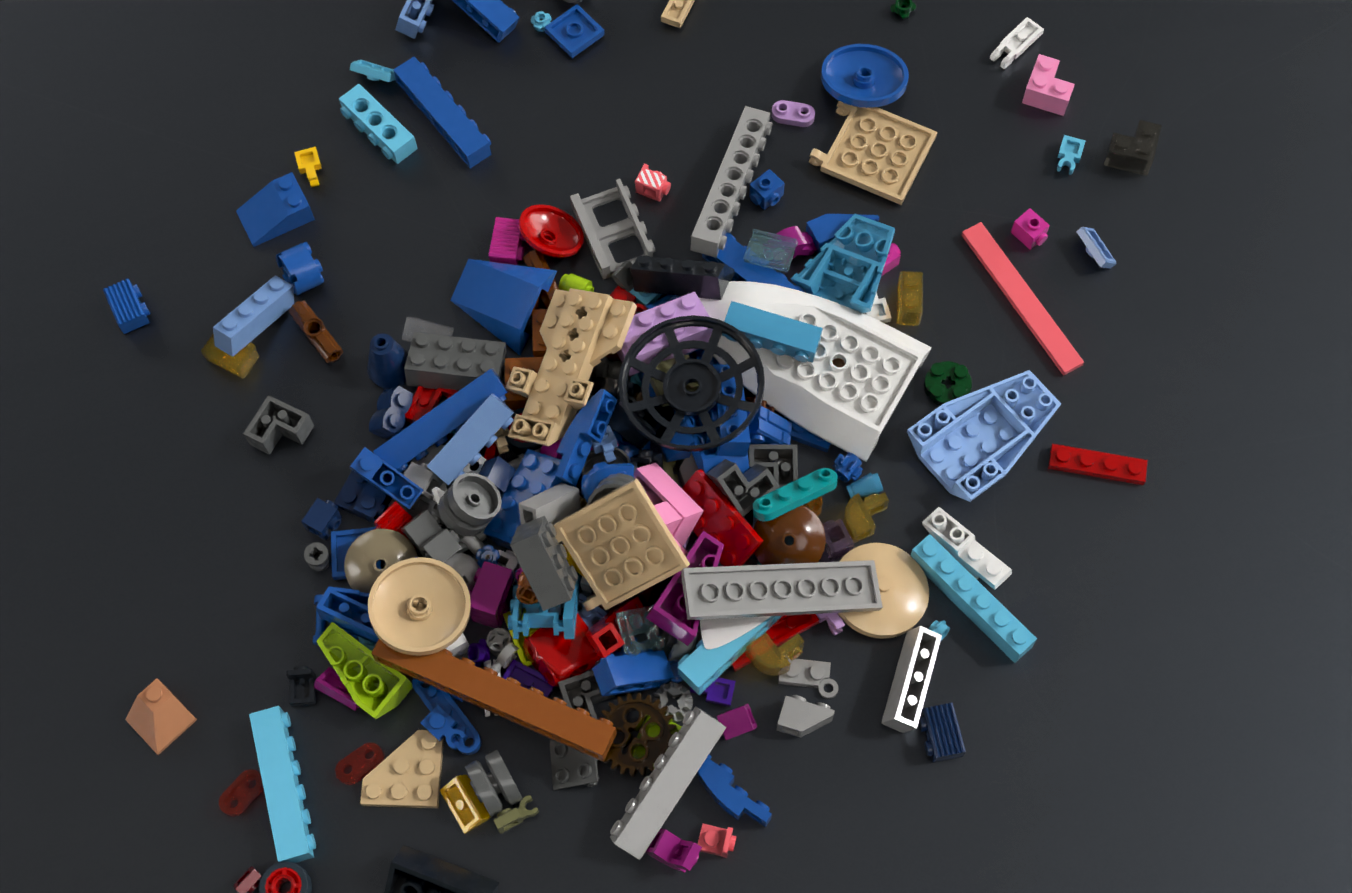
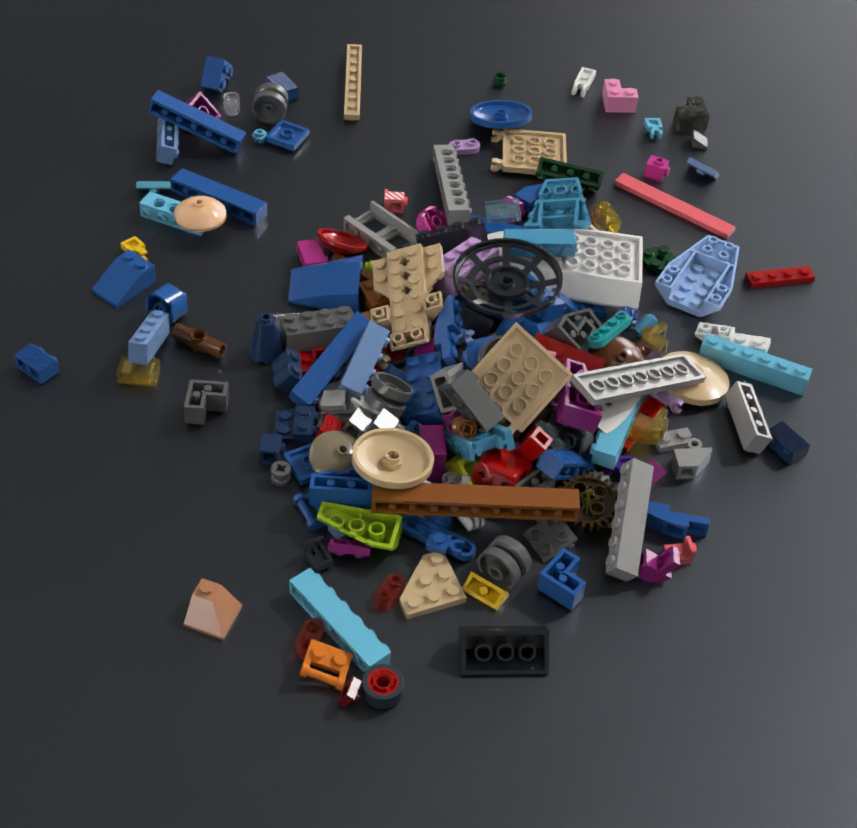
camera: 30 degrees left, 20 degrees down
blue slope [349,447,424,510] -> none
olive plate [493,795,539,834] -> none
blue brick [749,169,785,210] -> none
none -> light nougat dish [174,196,226,232]
none -> orange plate [299,639,353,691]
none -> dark pink cylinder [416,206,449,232]
none -> dark green brick [535,157,604,193]
none -> blue brick [537,548,587,611]
none -> dark grey slope [691,130,708,149]

